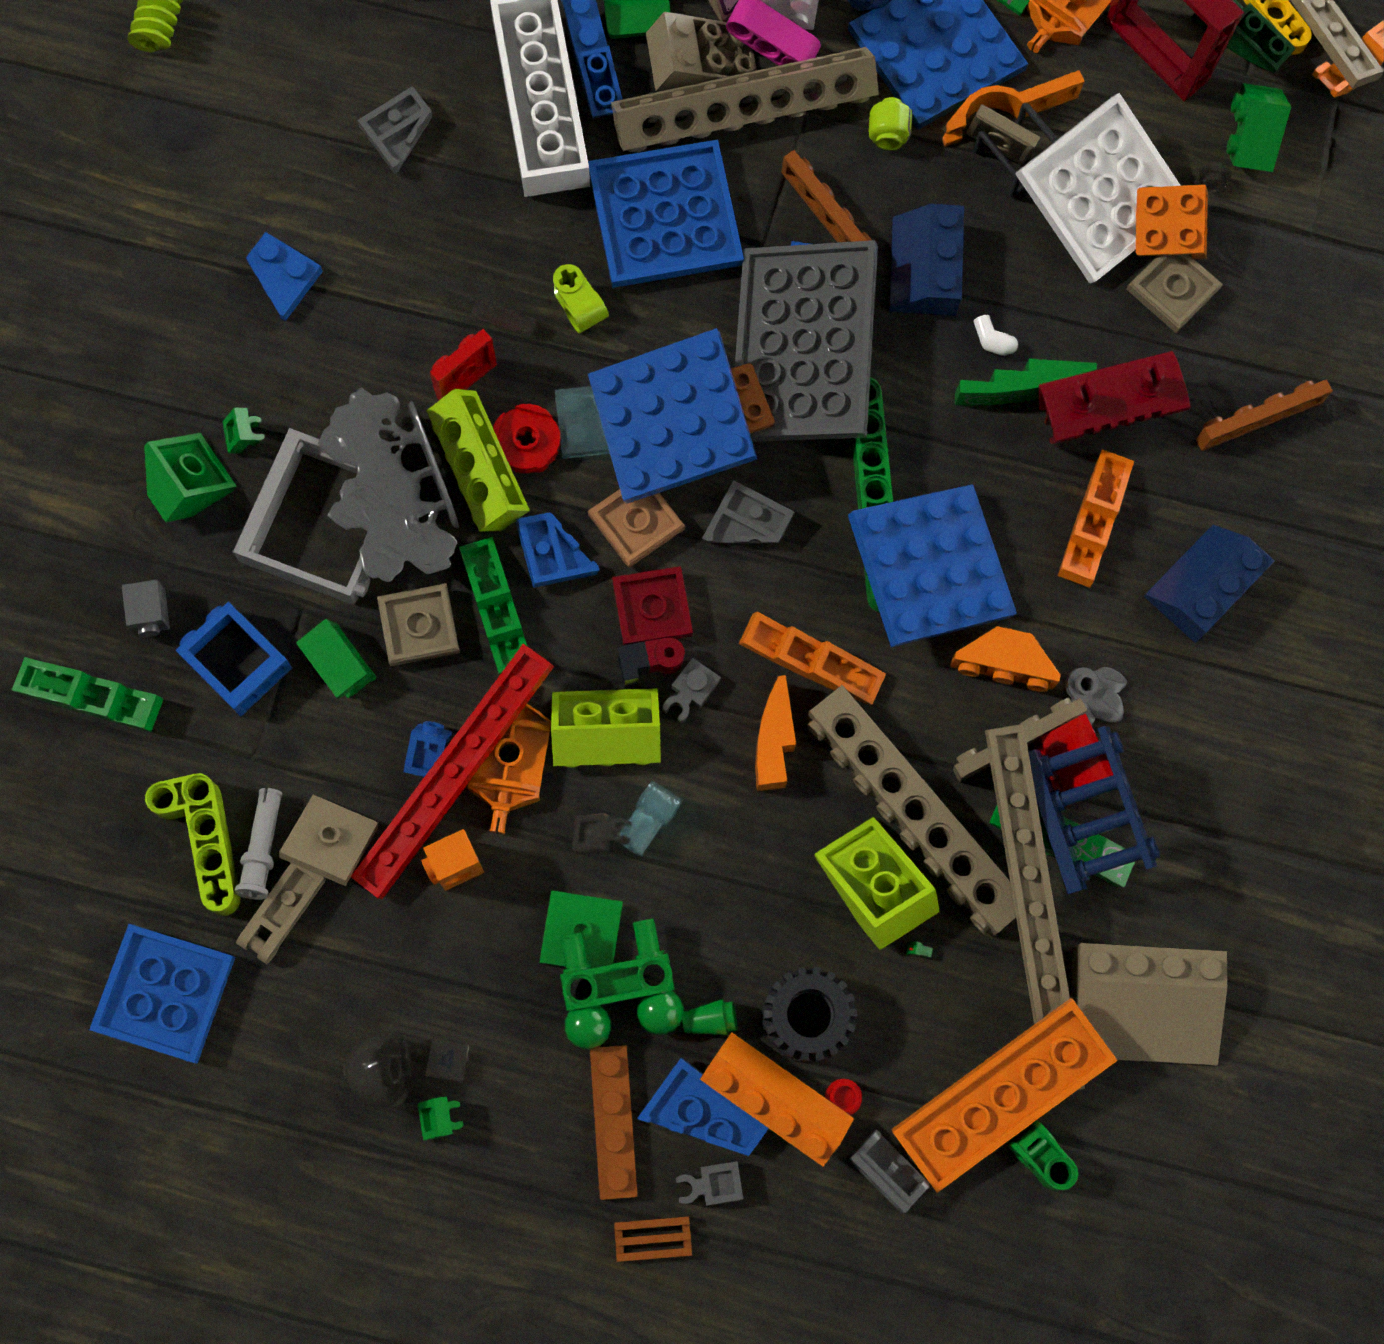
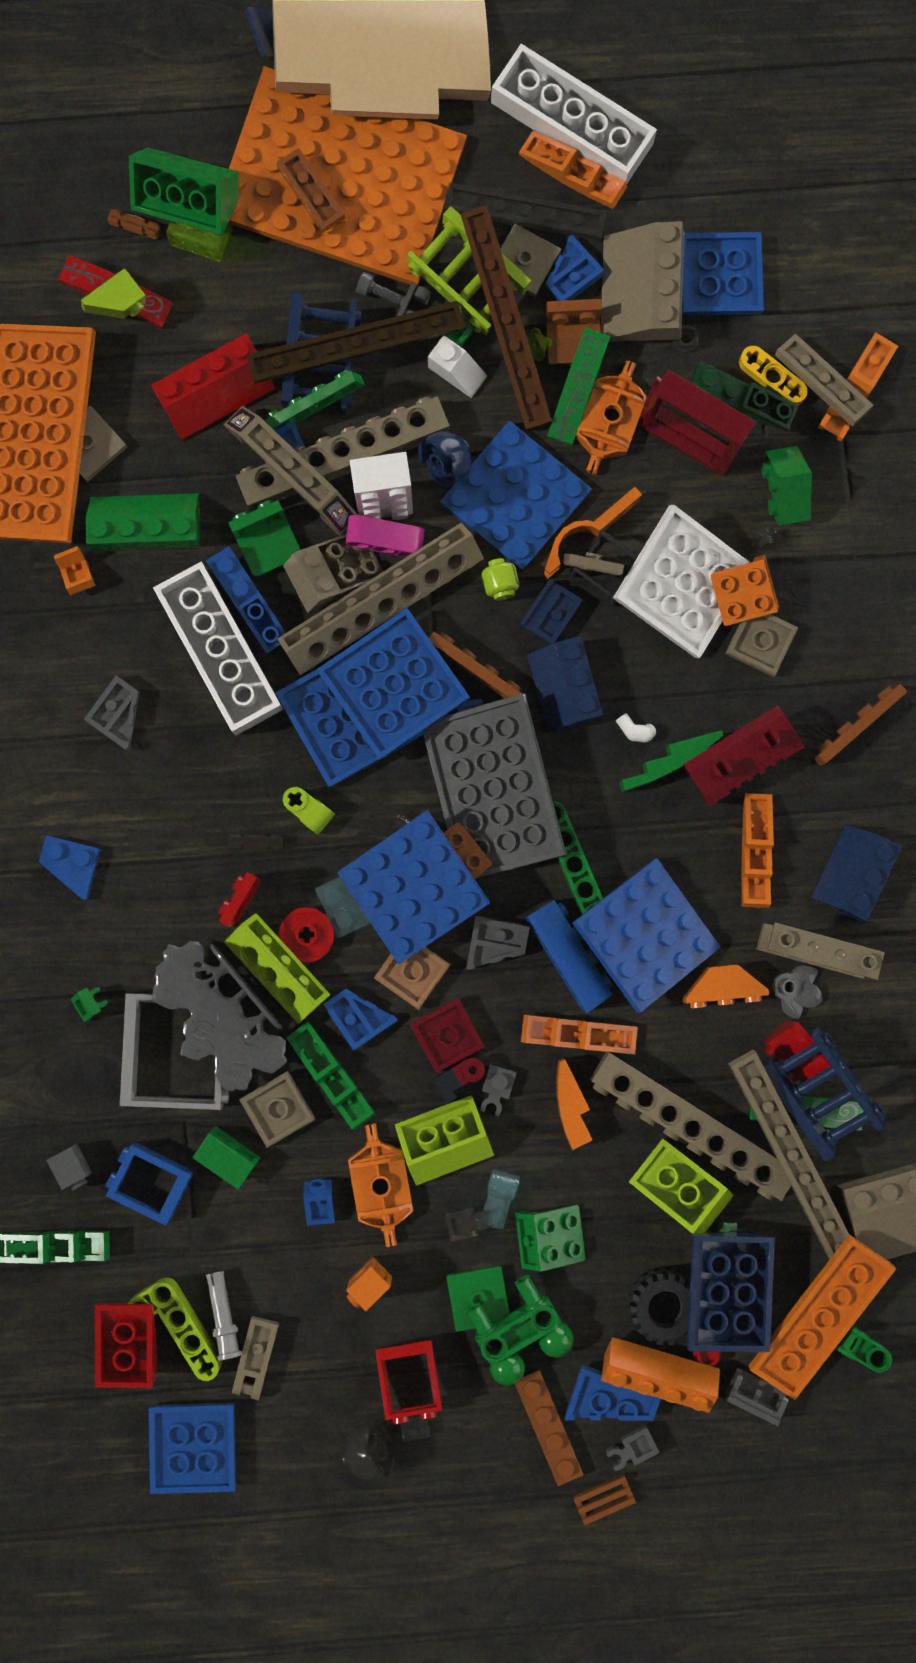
camera: 20 degrees left, 10 degrees up
green slope [144,433,237,522] -> none
dark tan plate [279,795,378,886] -> none
red plate [351,644,554,899] -> none
green tile [418,1096,463,1141] -> none
green cone [682,999,737,1035] -> none
dark tan plate [953,698,1088,782] -> none
none -> red slope [95,1303,157,1388]
none -> blue plate [317,608,470,761]
none -> red window [375,1339,443,1424]
none -> green bracket [515,1205,585,1272]
none -> dark blue plate [520,579,583,644]
none -> blue slope [525,900,613,1013]
none -> dark blue slope [687,1231,775,1352]
none -> dark tan fence [756,922,885,980]

